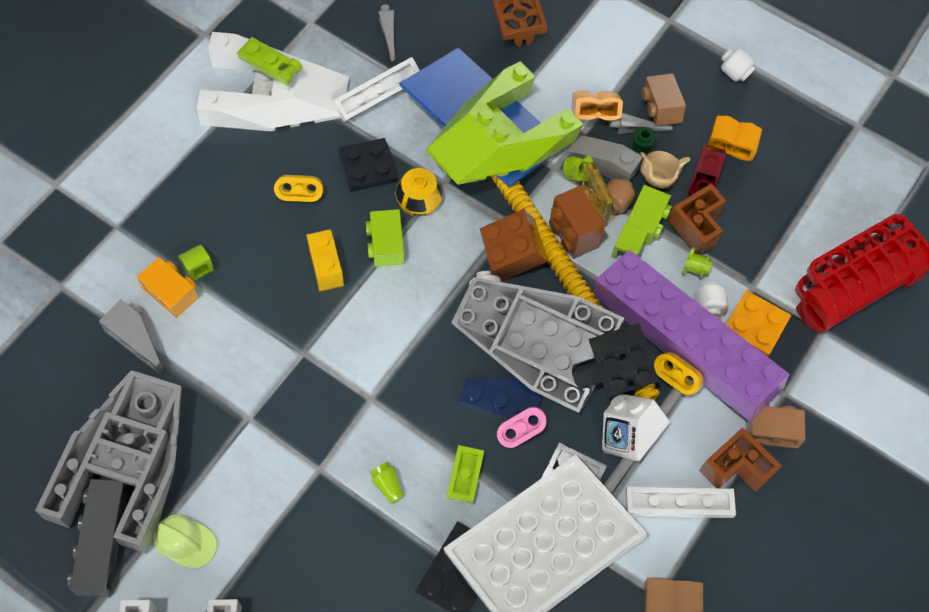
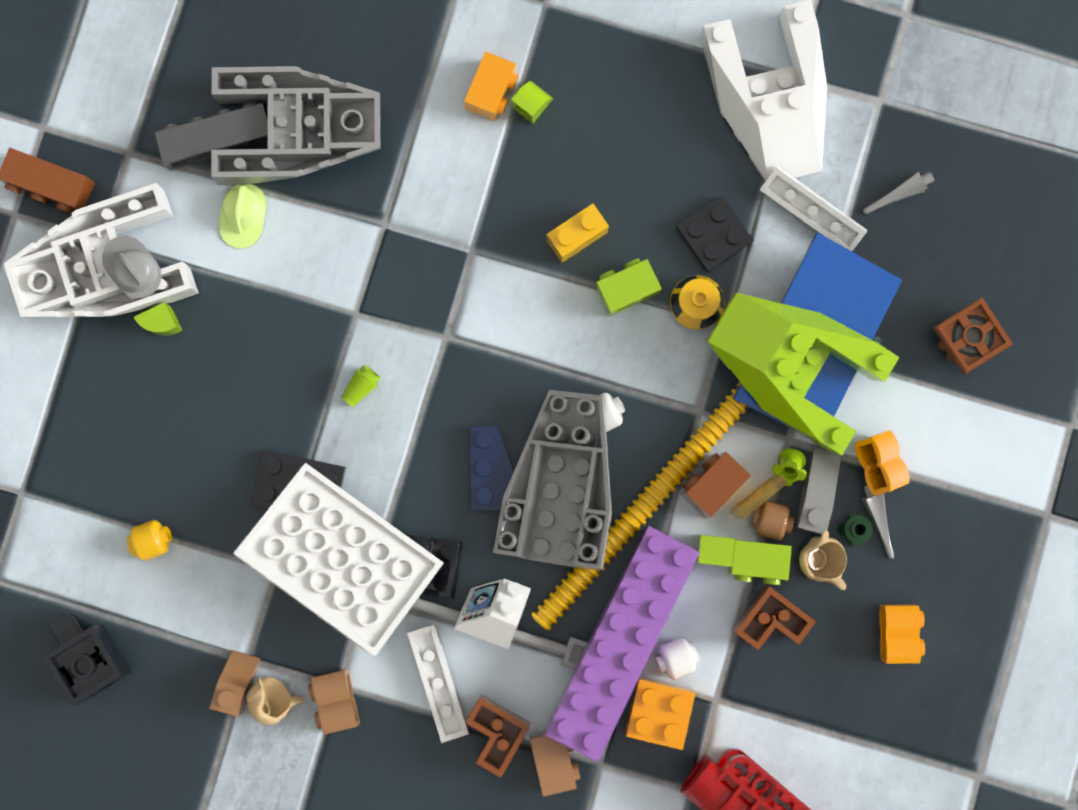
camera: 75 degrees right, 20 degrees up
light grey slope [99,299,165,375] -> none
lime plate [237,37,303,85] -> none
yellow plate [274,175,324,202] -> none
lime plate [447,445,484,504] -> none
dark orange brick [479,209,548,281] -> none
bright pink plate [497,407,547,448] -> none
black brick [572,323,658,398] -> none
medium nougat brick [641,74,686,126] -> none
yellow plate [654,352,703,395] -> none
lime brick [682,247,713,278] -> none
dark red slope [688,143,726,195] -> none
white head [721,47,756,82] -> none

